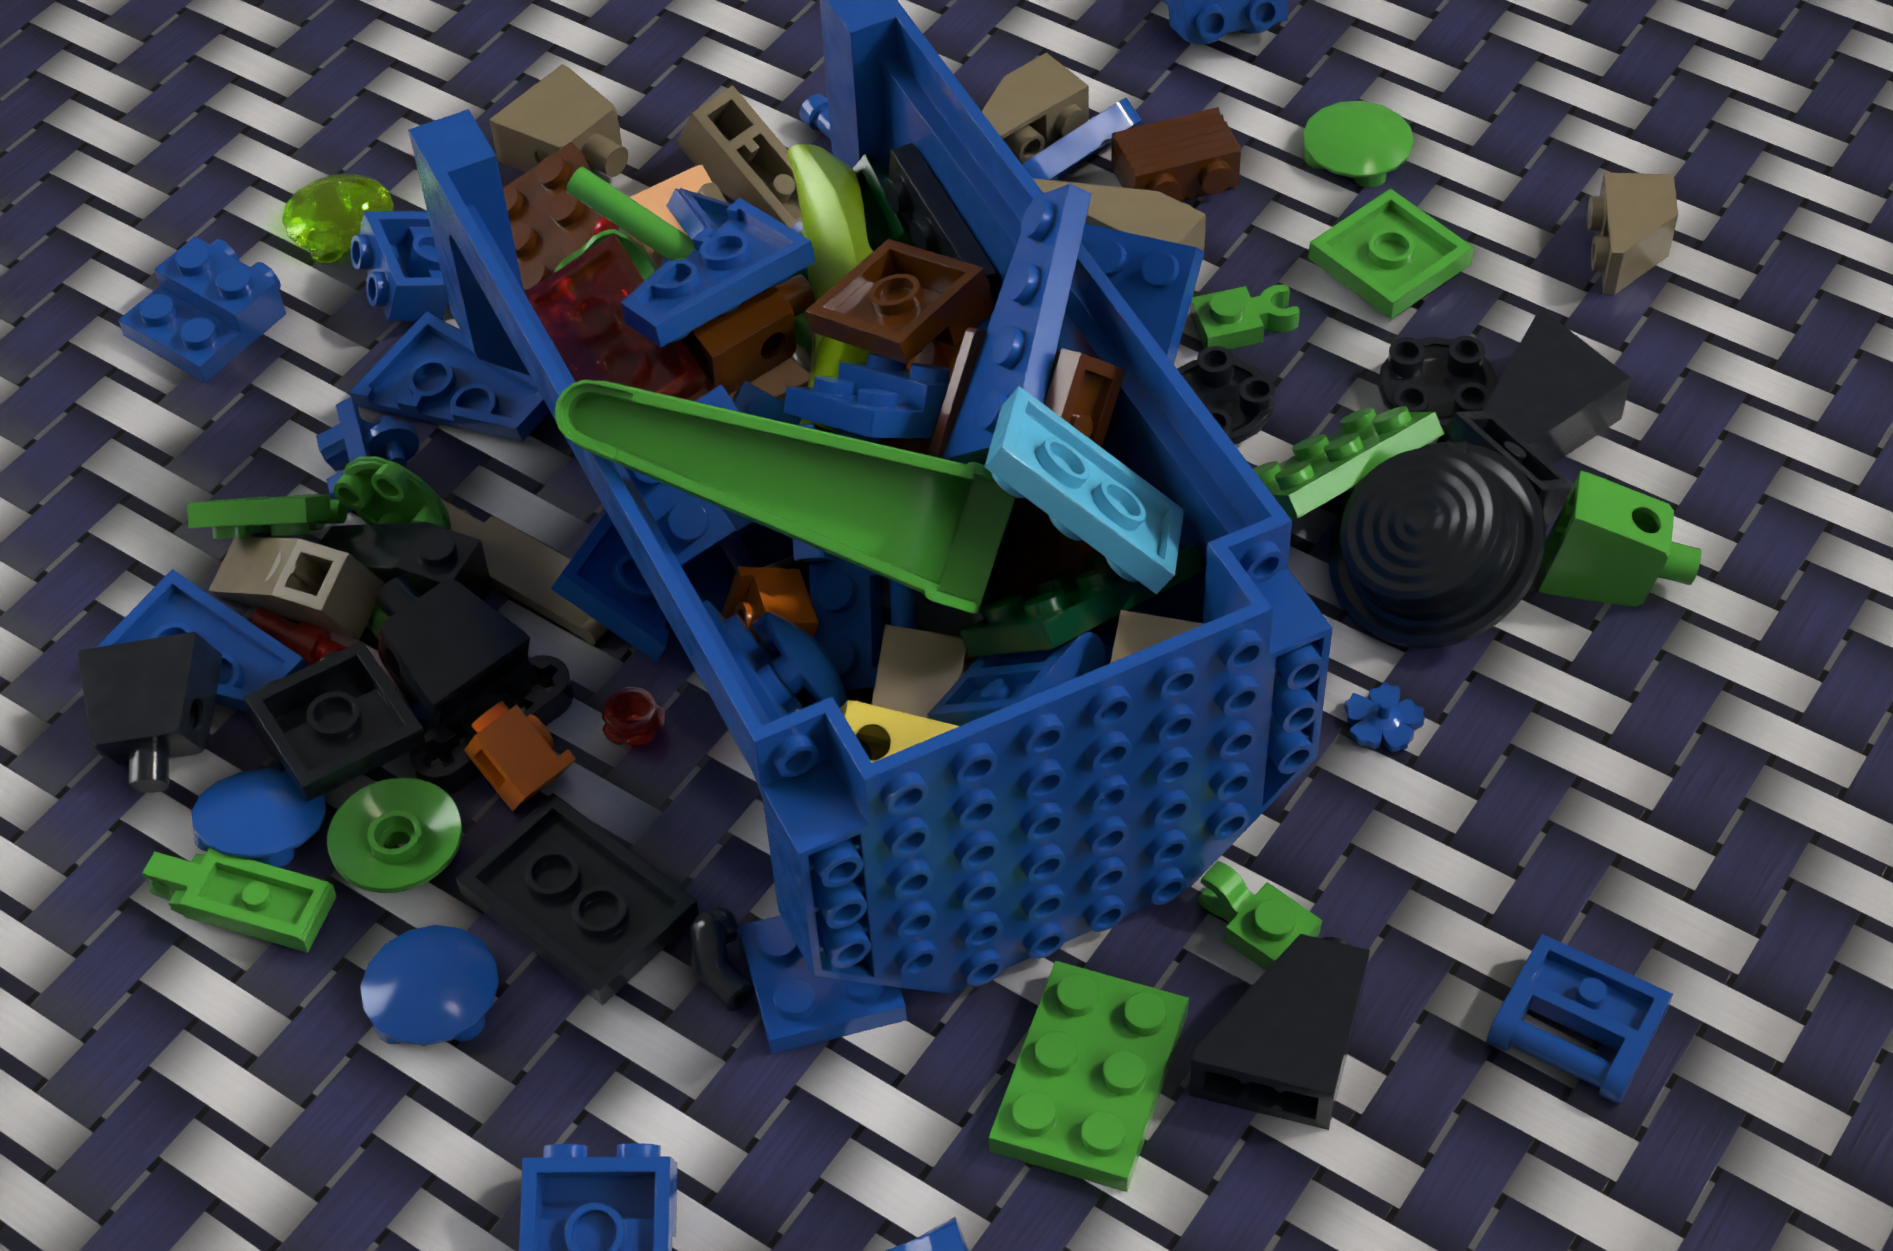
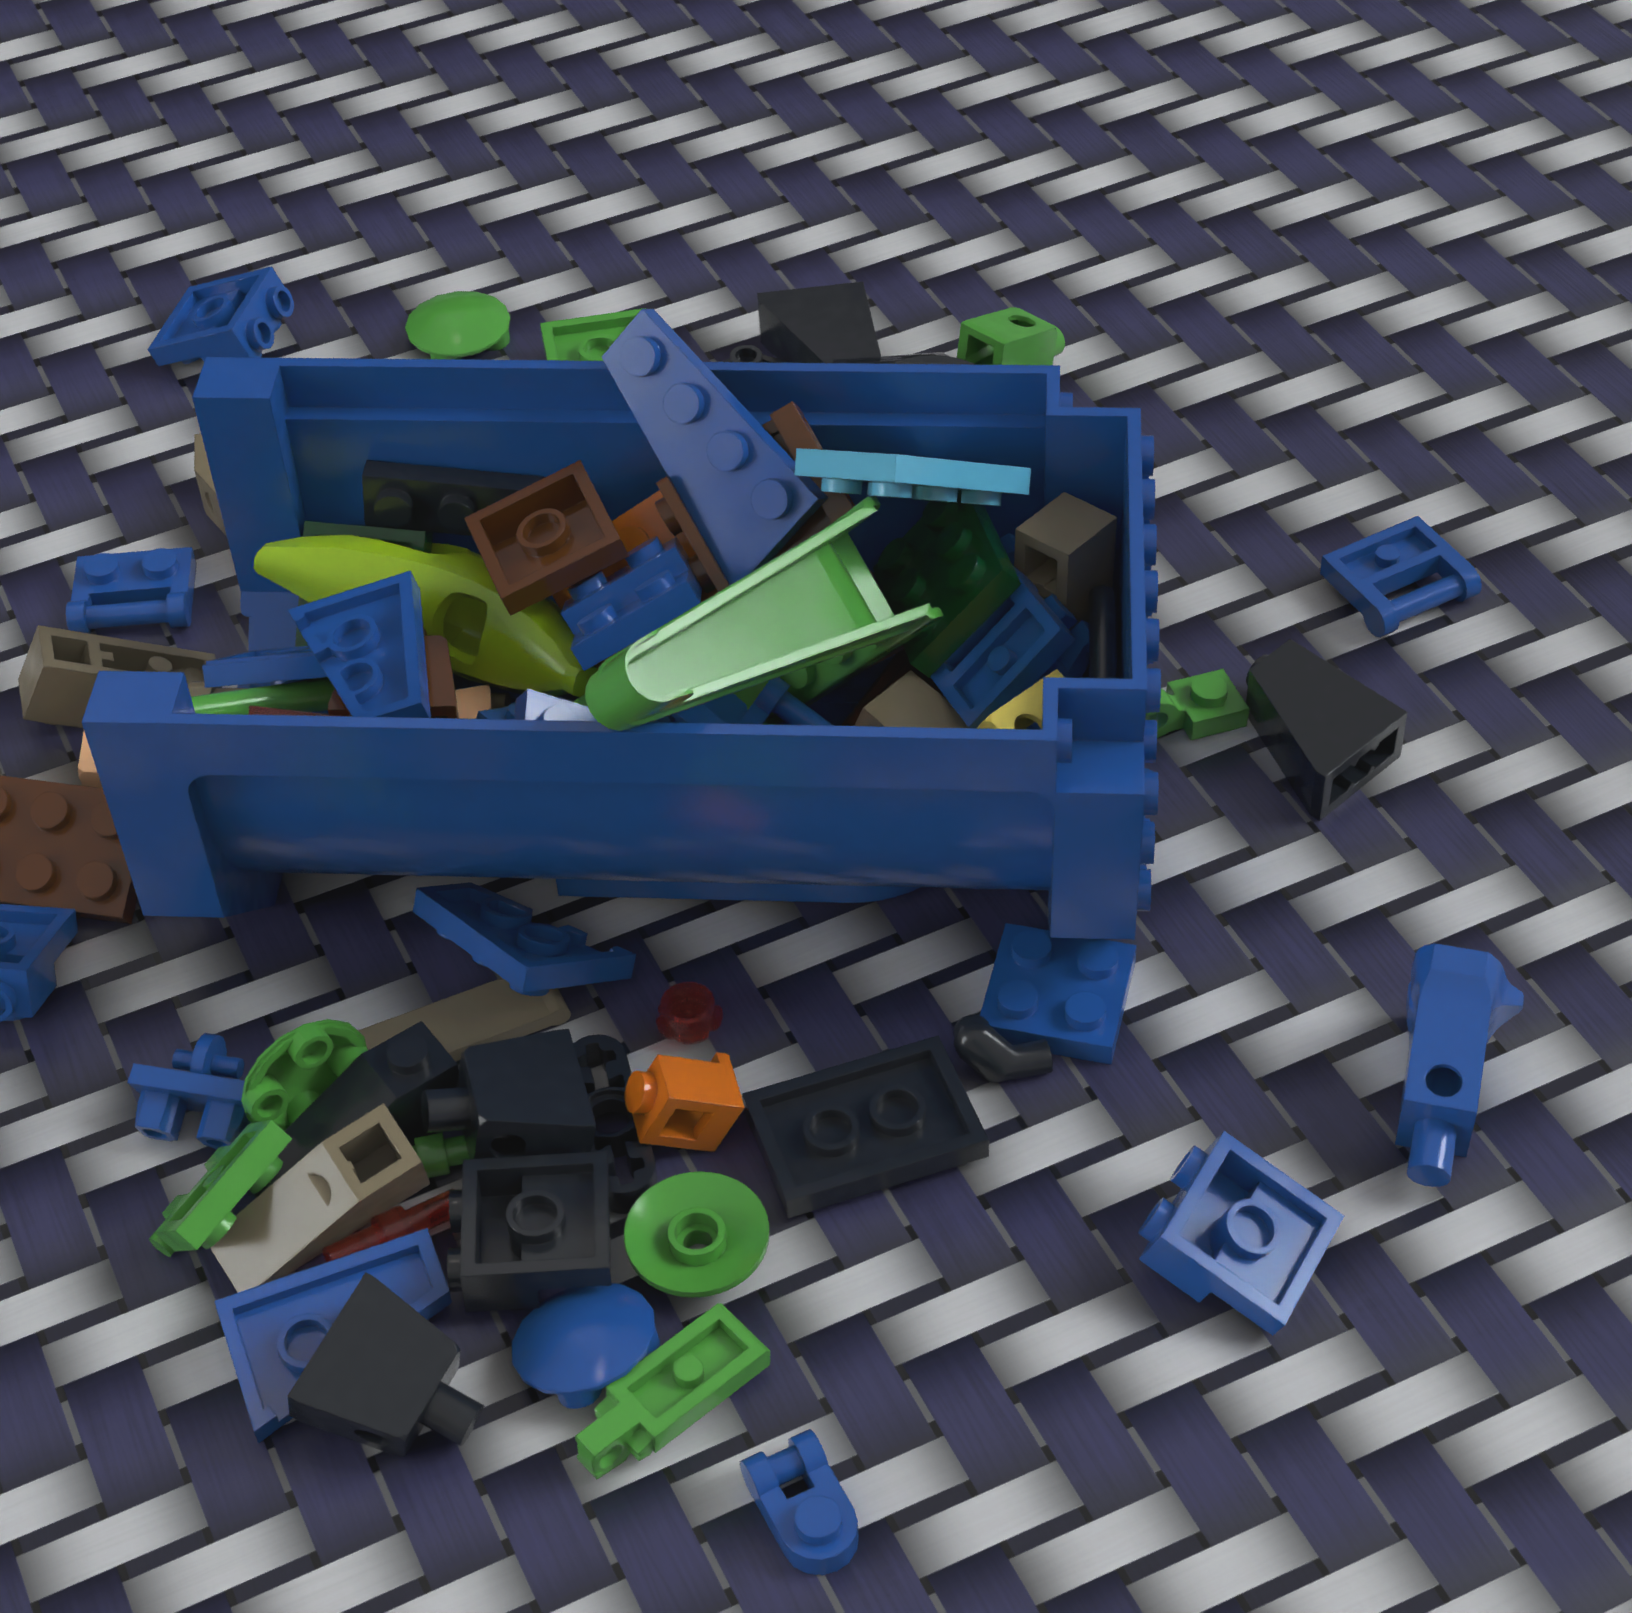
camera: 60 degrees left, 5 degrees down
blue wing [349,311,550,442] -> none
blue dish [360,925,499,1046] -> none
bright green plate [989,960,1189,1192] -> none
dark tan slope [1587,172,1678,295] -> none
none -> blue plate [739,1429,859,1575]

